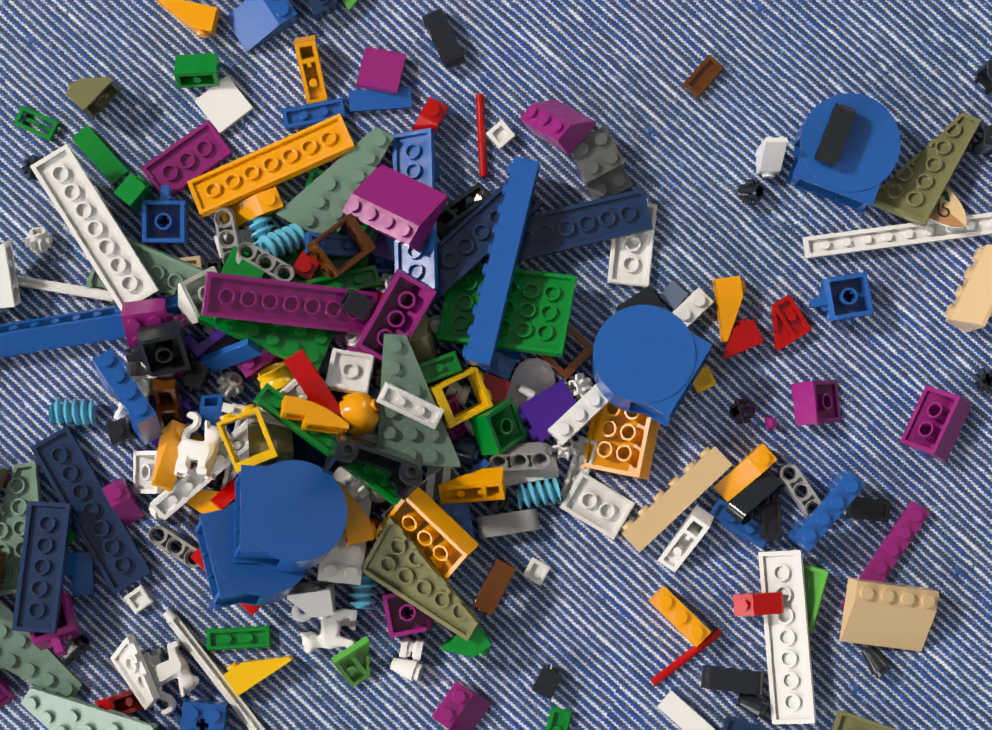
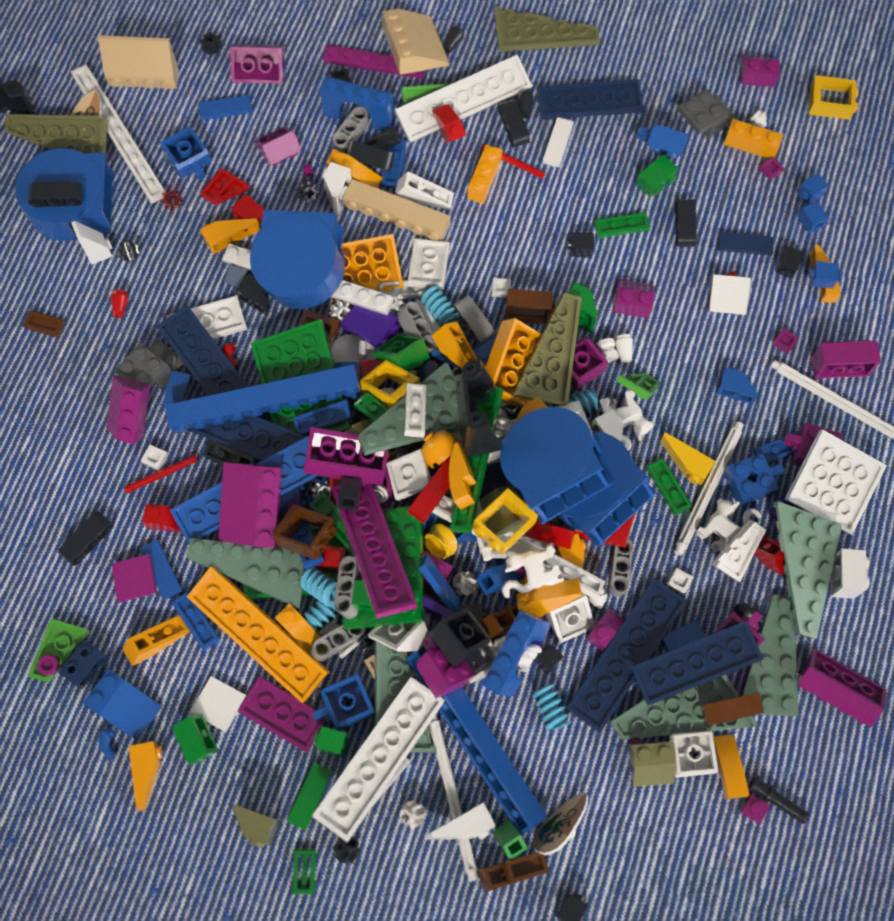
camera: 115 degrees left, 15 degrees down
none -> red cone [110,290,129,318]
none -> clear red gear [160,189,183,212]
none -> blue slope [162,370,191,408]
none -> blue tile [198,95,253,121]
none -> red arm [222,343,239,369]
none -> blue tile [293,400,353,435]
none -> white slope [322,162,352,217]

